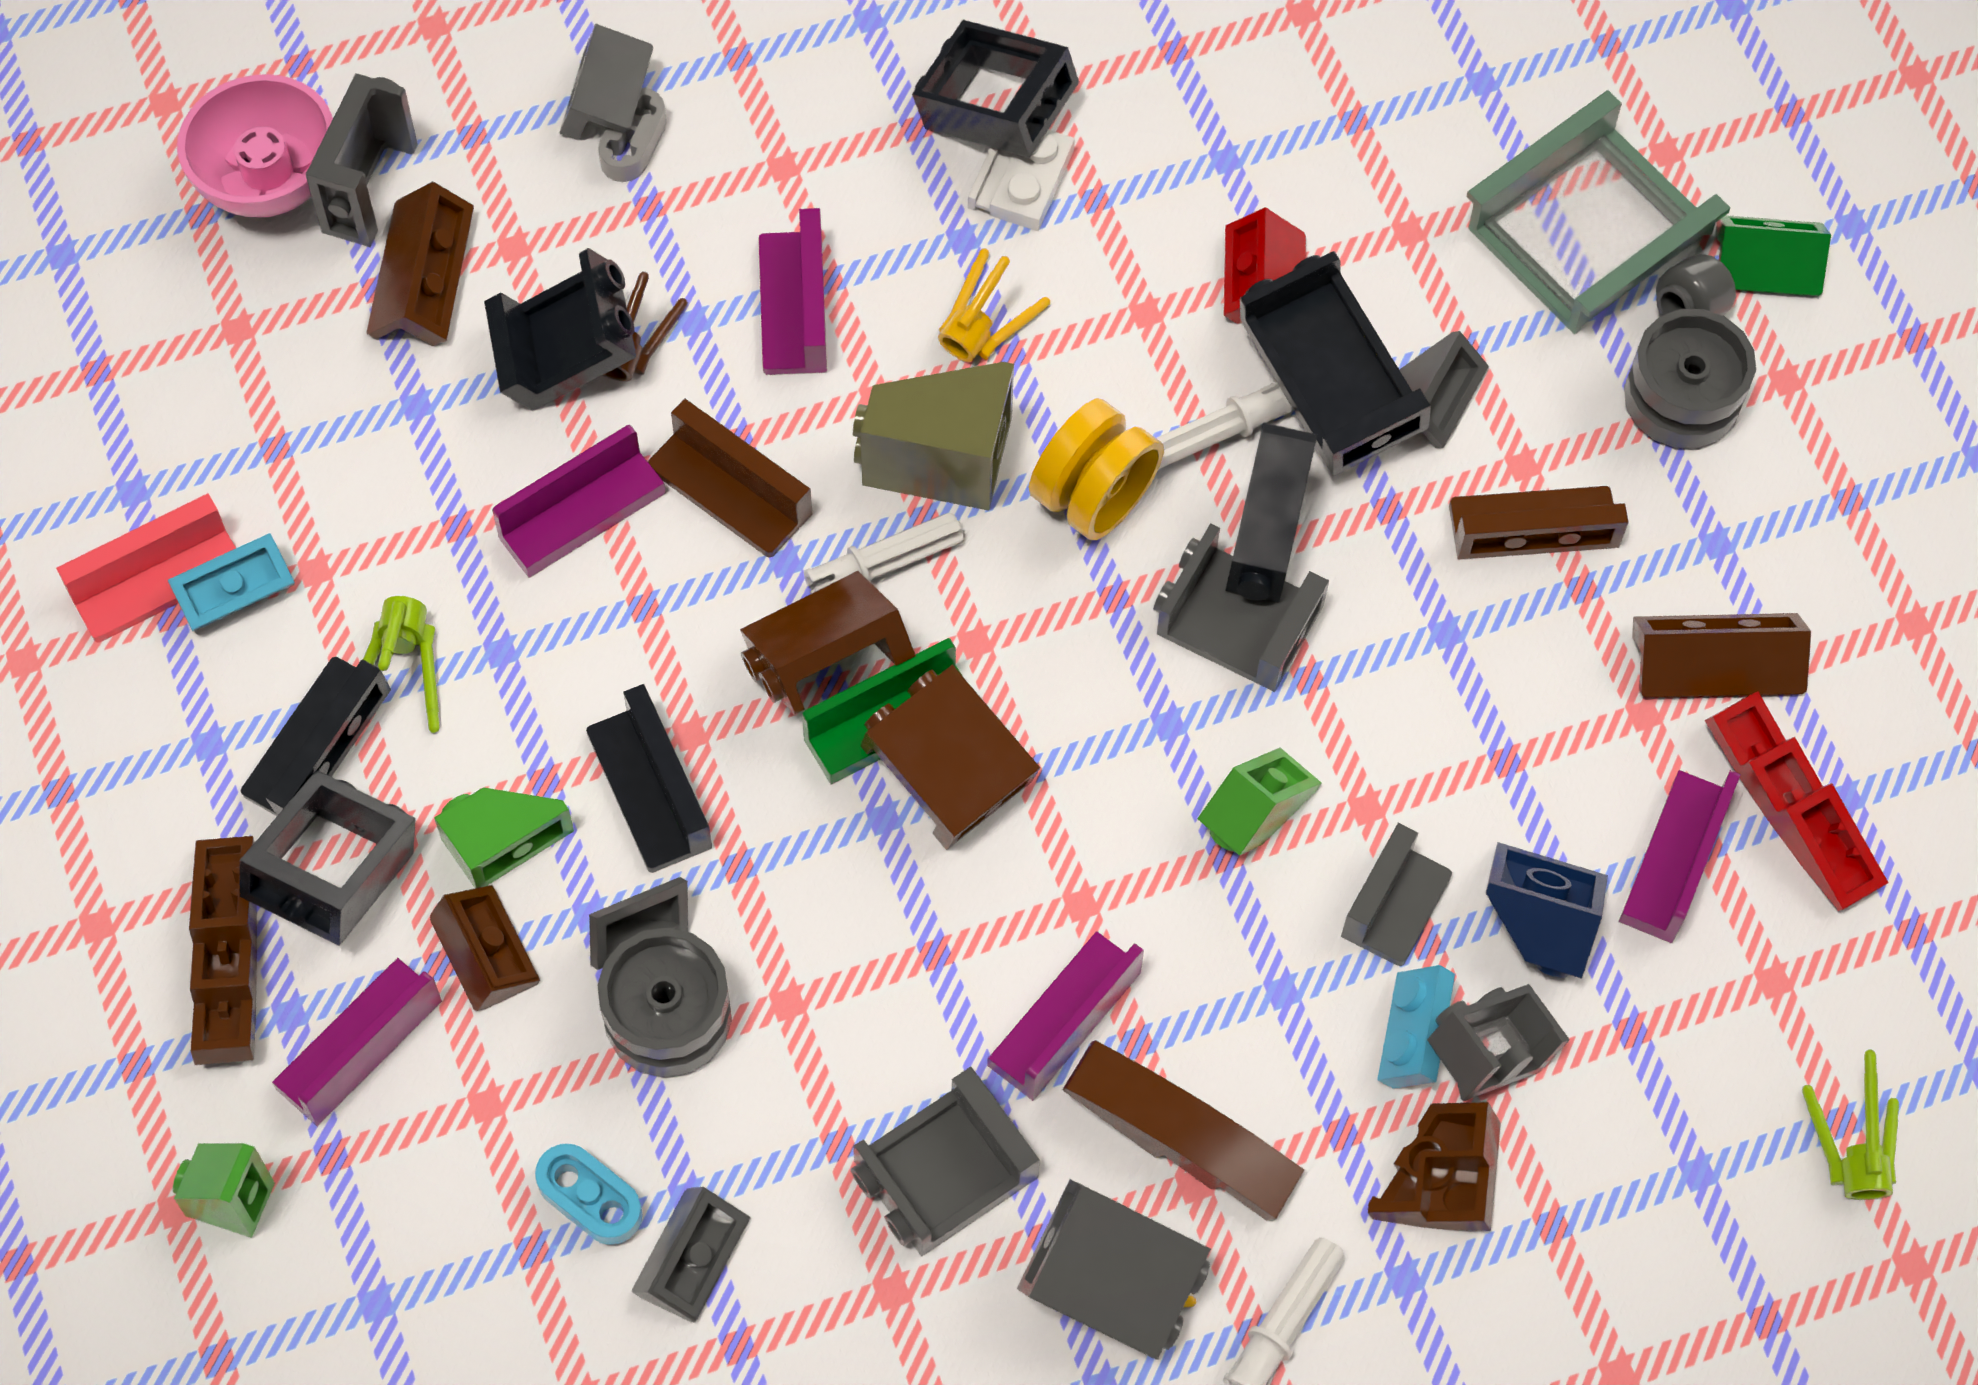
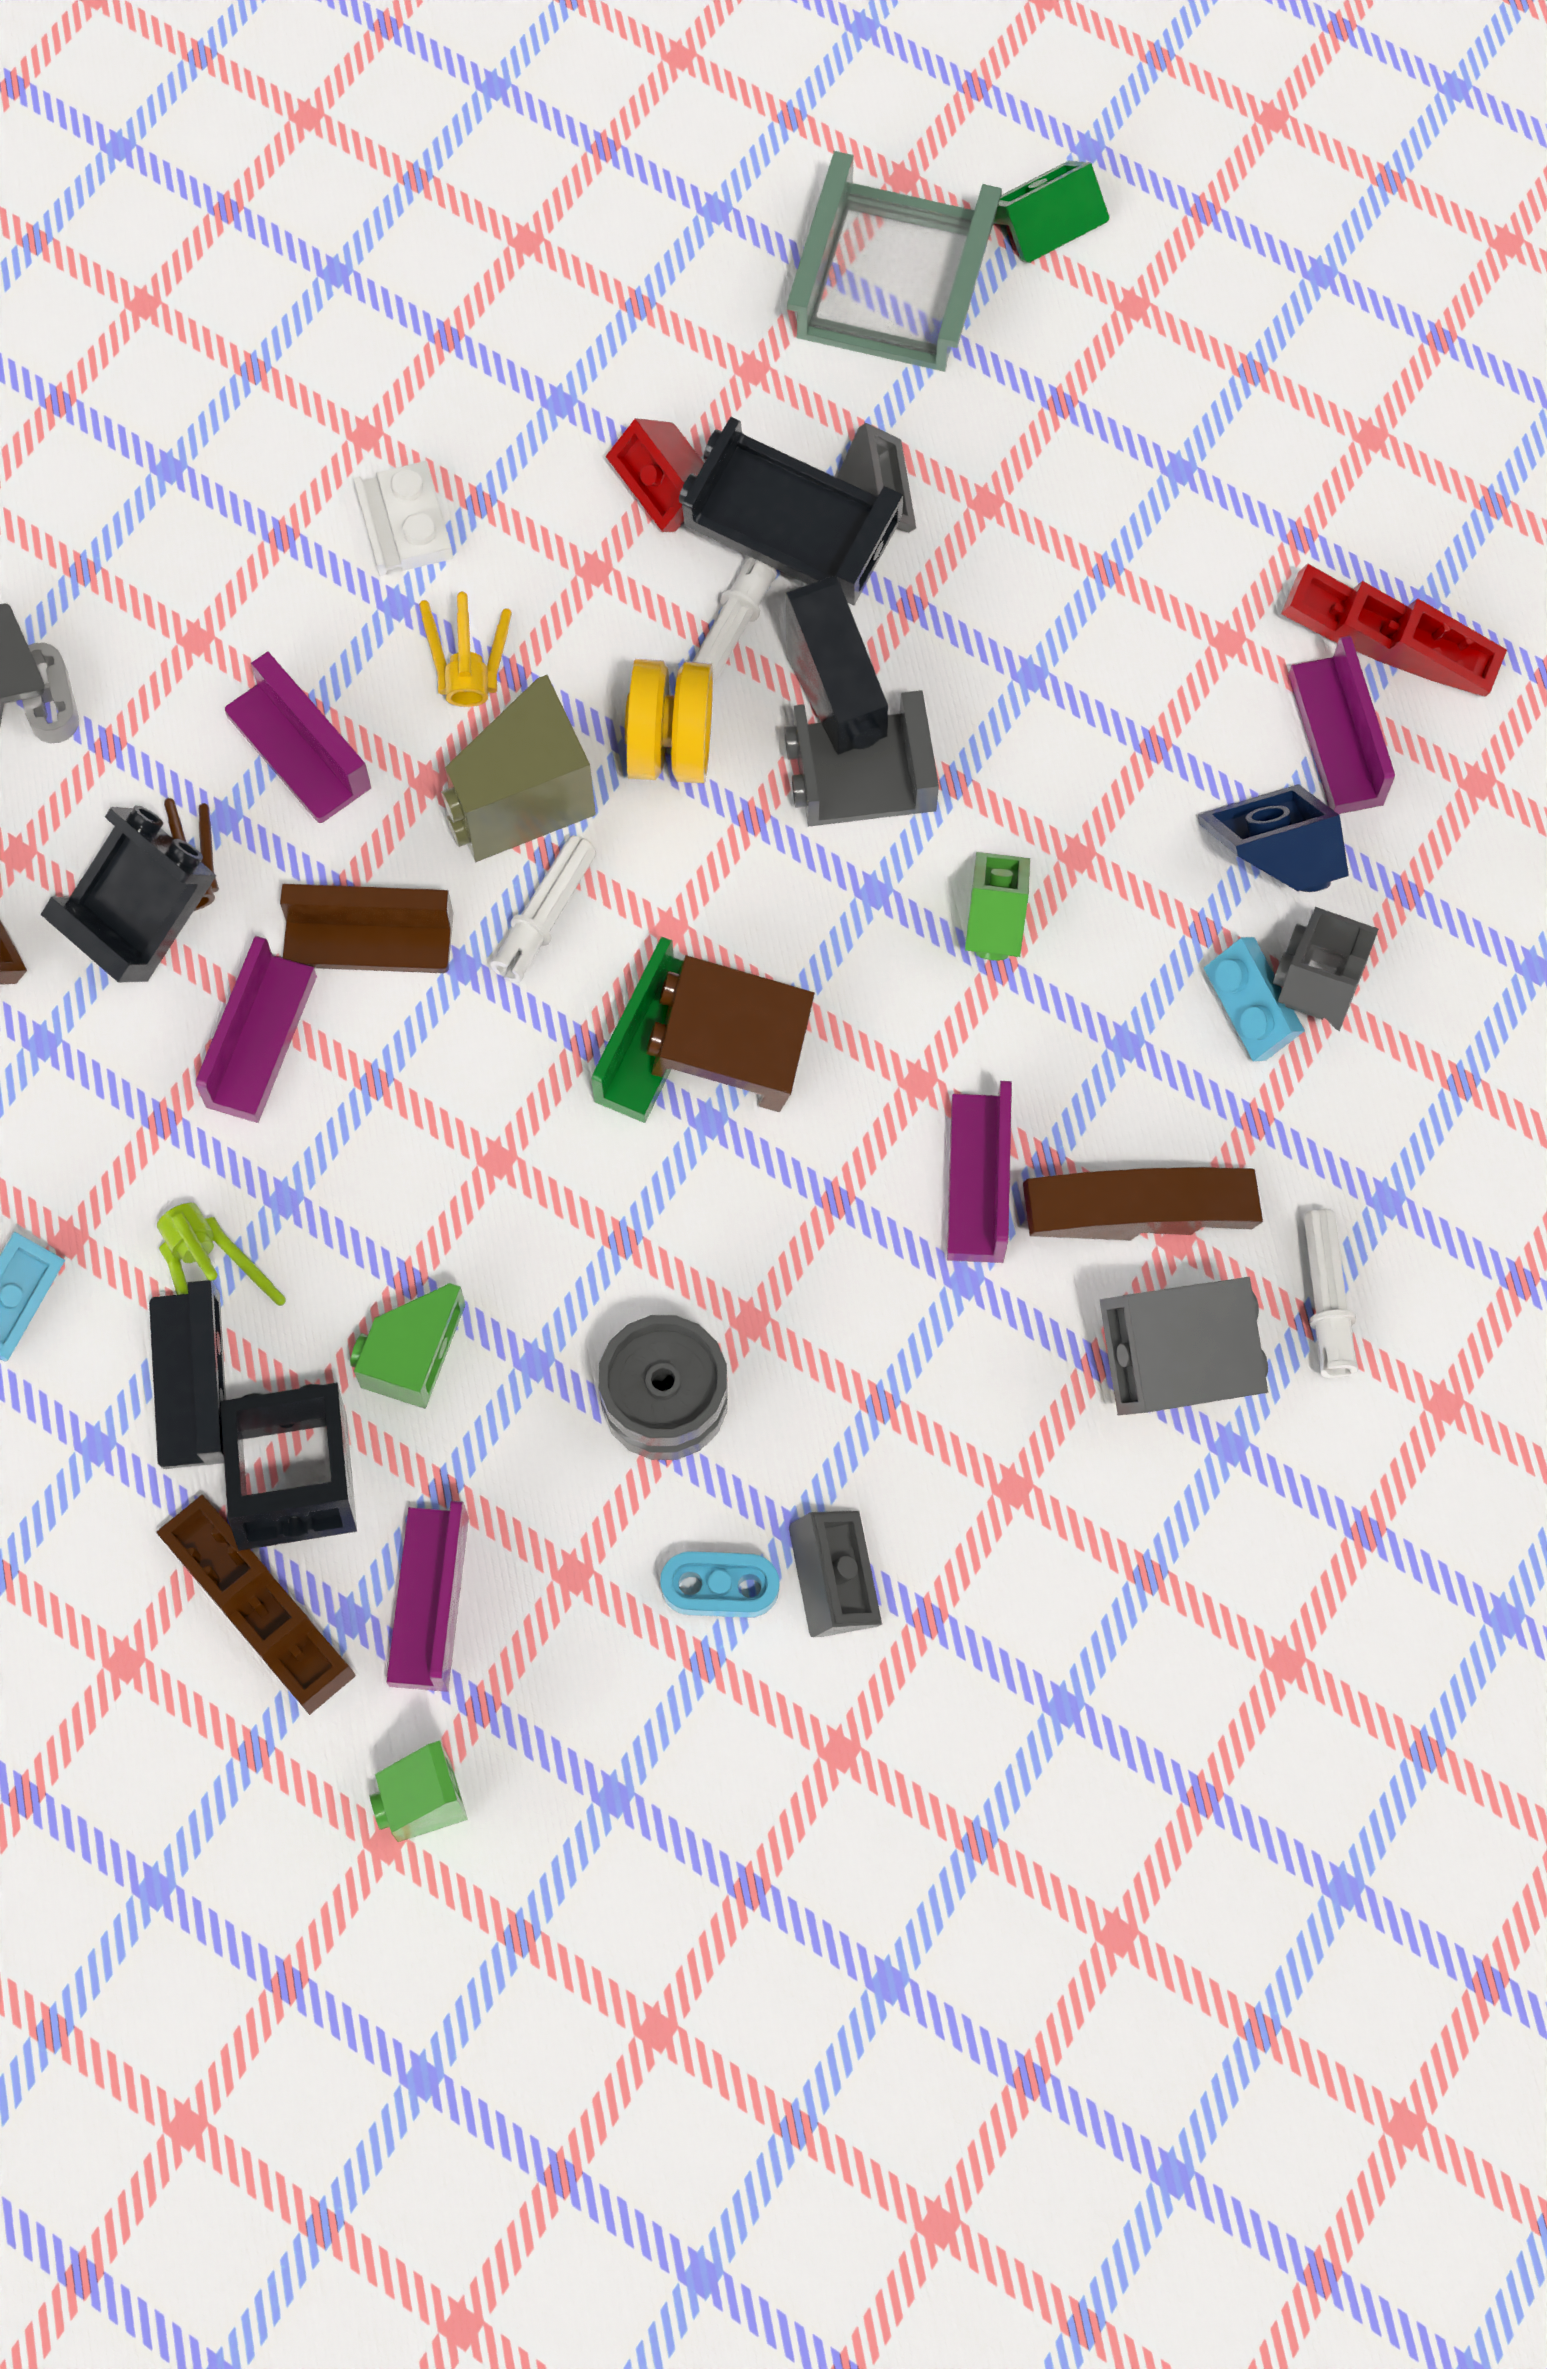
camera: 35 degrees left, 5 degrees up
reddish brown slope [430,885,540,1011] -> none
black panel [586,684,712,873] -> none
dark grey slope [589,877,688,970] -> none
reddish brown panel [740,571,916,715] -> none
dark grey panel [851,1066,1040,1257] -> none
black window [912,20,1079,158] -> none
dark grey panel [1341,822,1452,966] -> none
reddish brown slope [1368,1102,1501,1231] -> none
reddish brown panel [1449,486,1629,560] -> none
dark grey wheel [1624,309,1756,448] -> none
reddish brown panel [1632,613,1811,697] -> none
dark grey head [1656,254,1736,316] -> none

